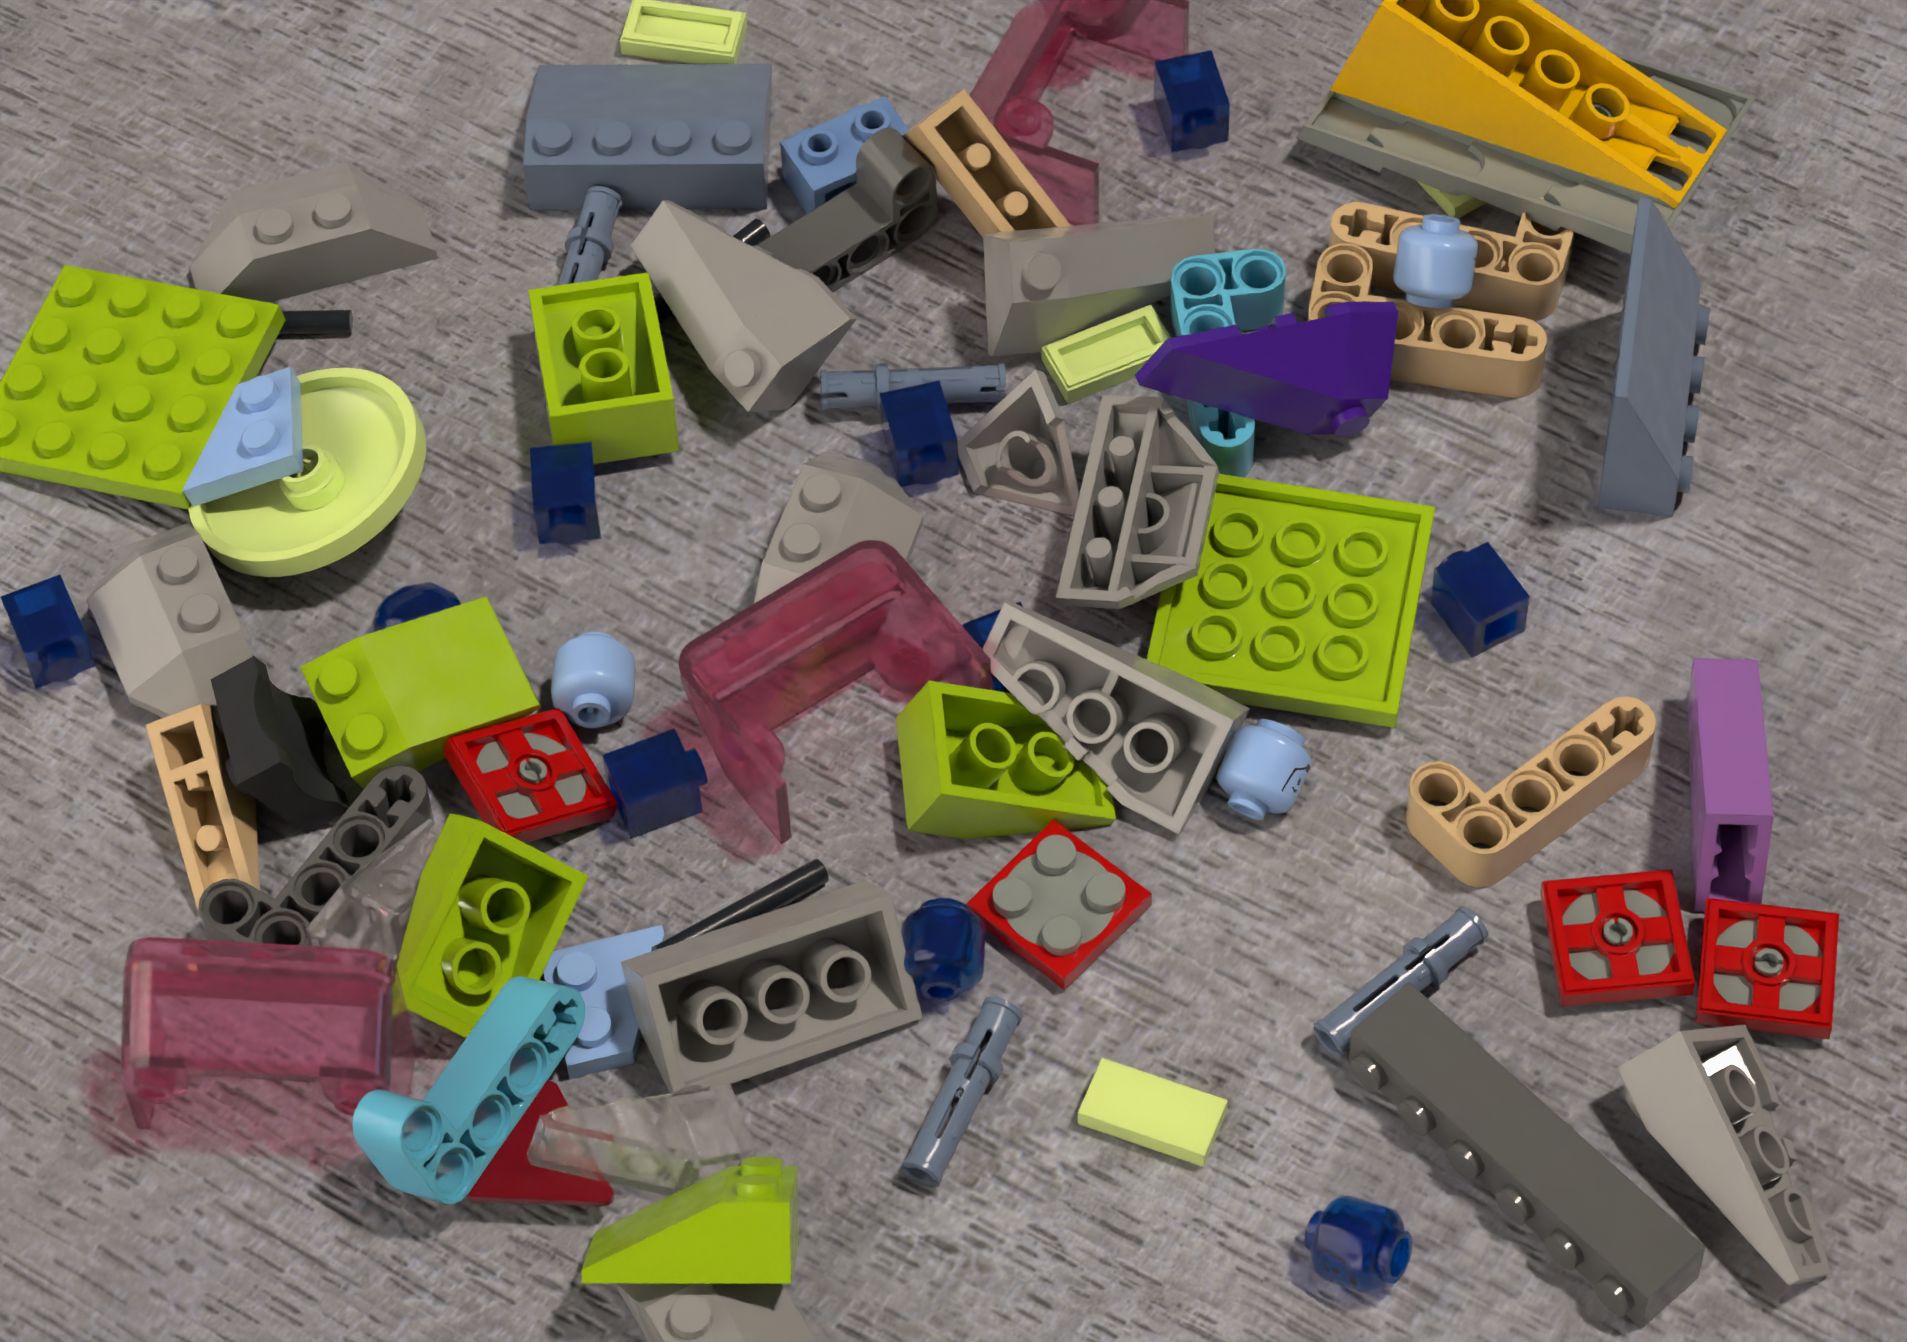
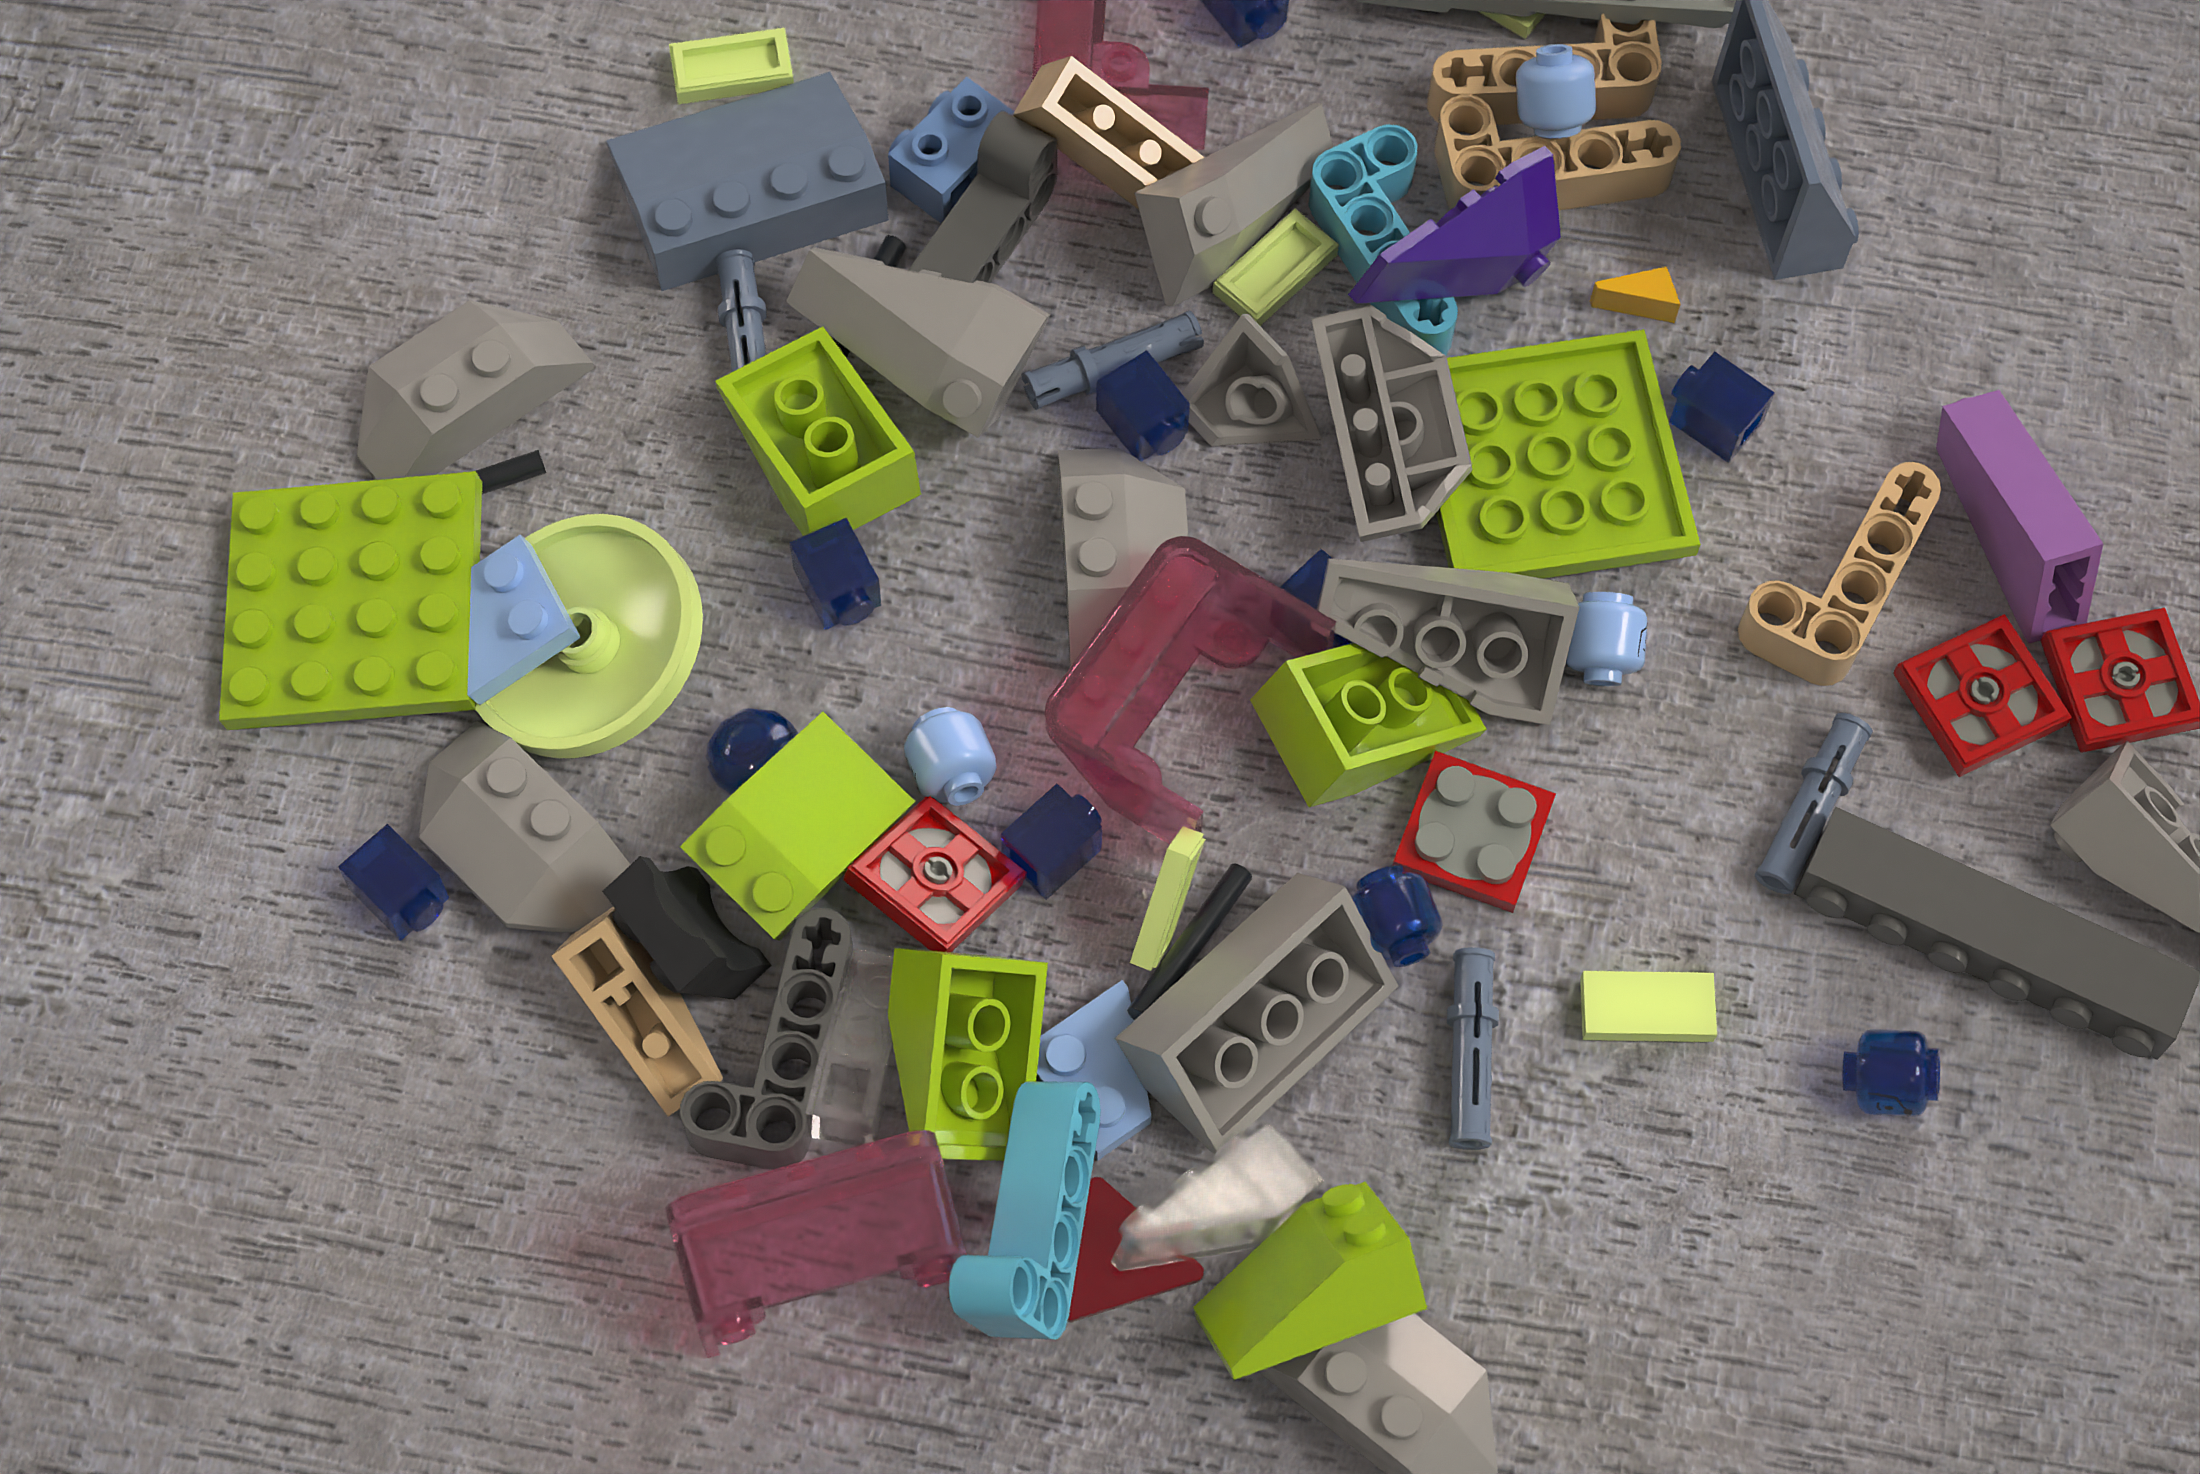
camera: 25 degrees left, 10 degrees up
none -> yellowish green tile [1130,826,1205,971]
none -> yellow piece [1590,266,1681,323]

